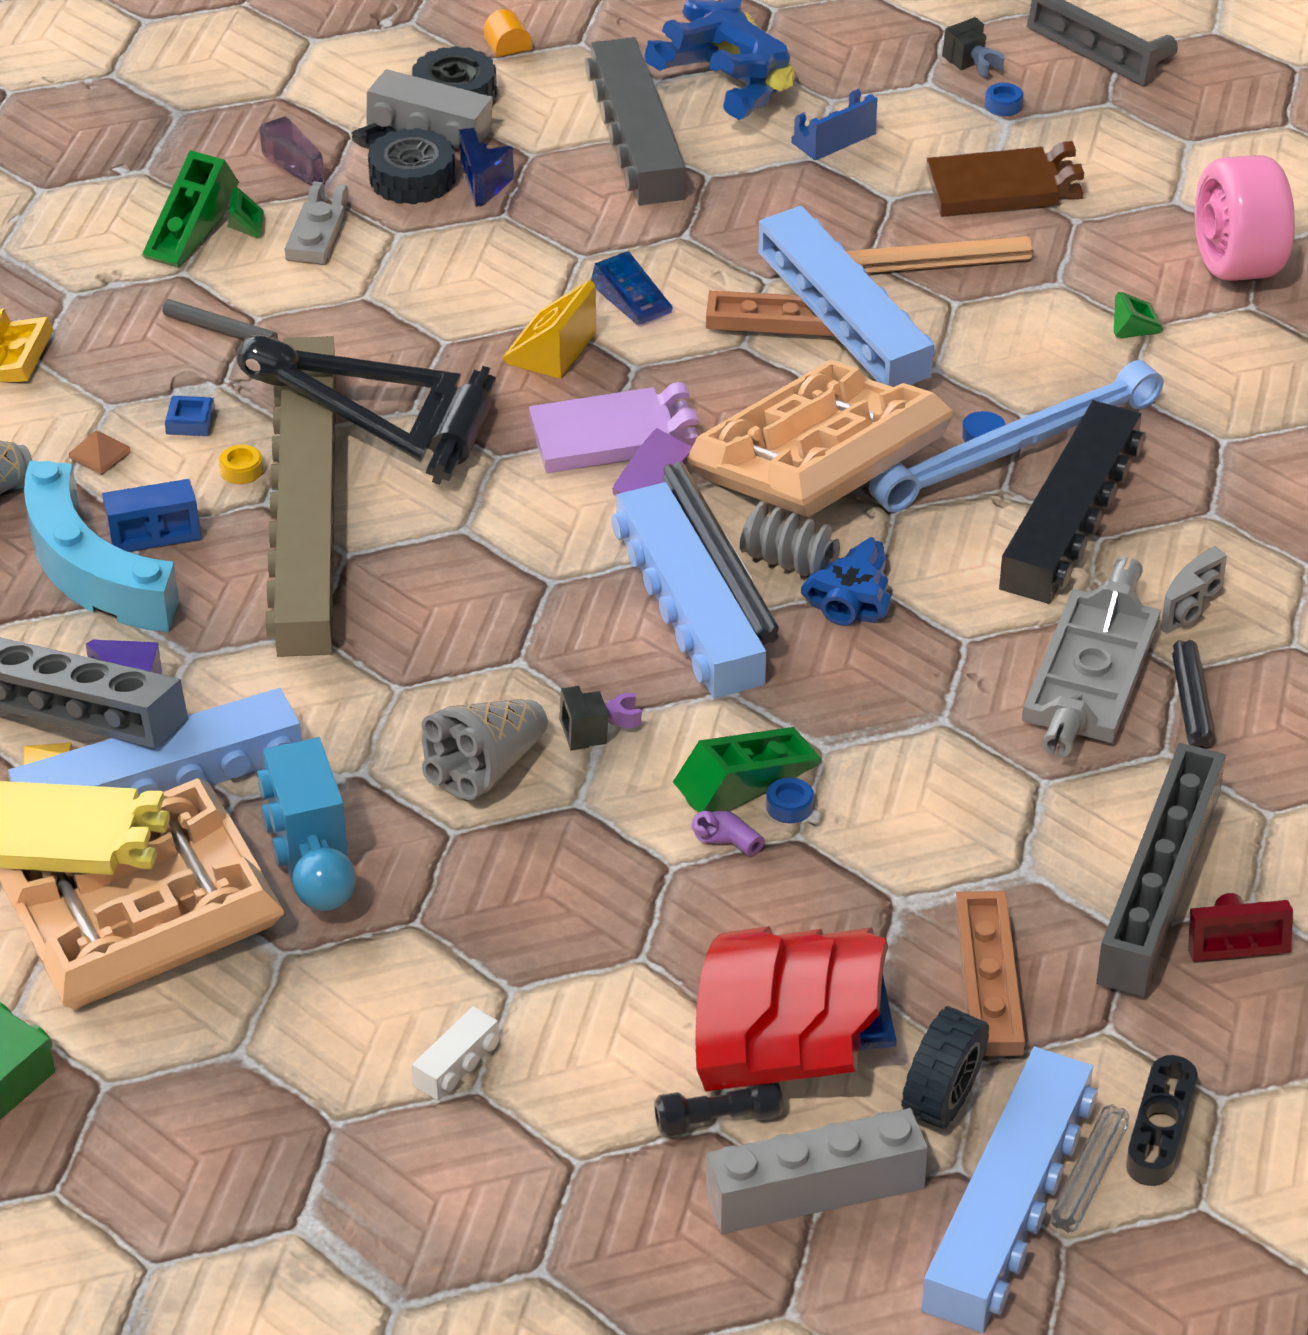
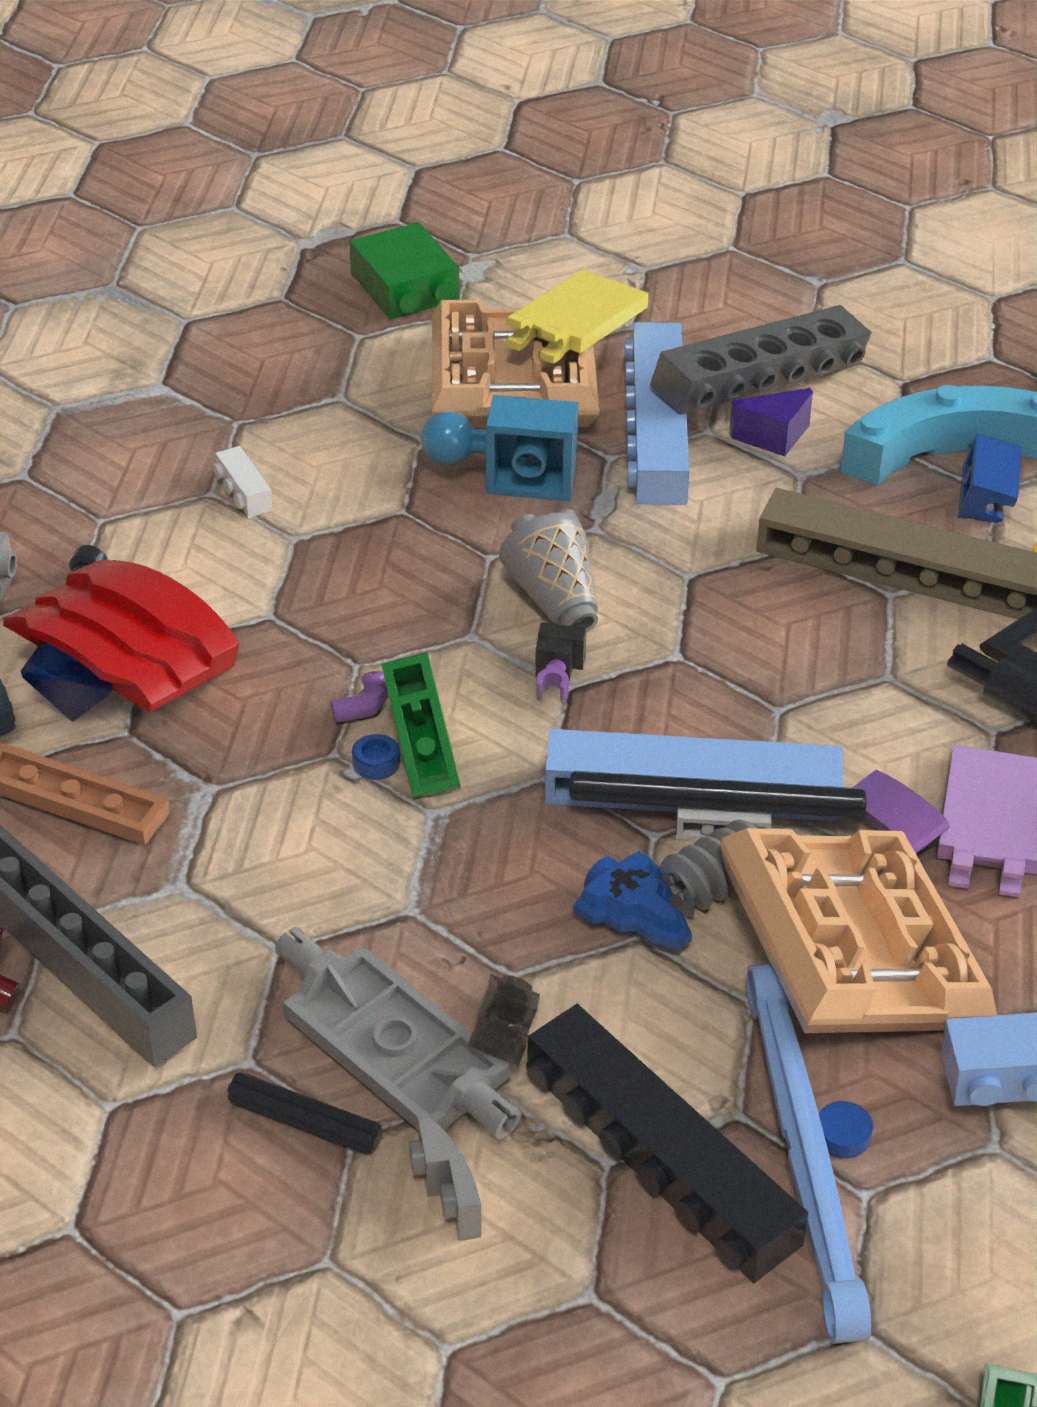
camera: 115 degrees right, 0 degrees up
none -> clear smoke slope [467,974,540,1066]

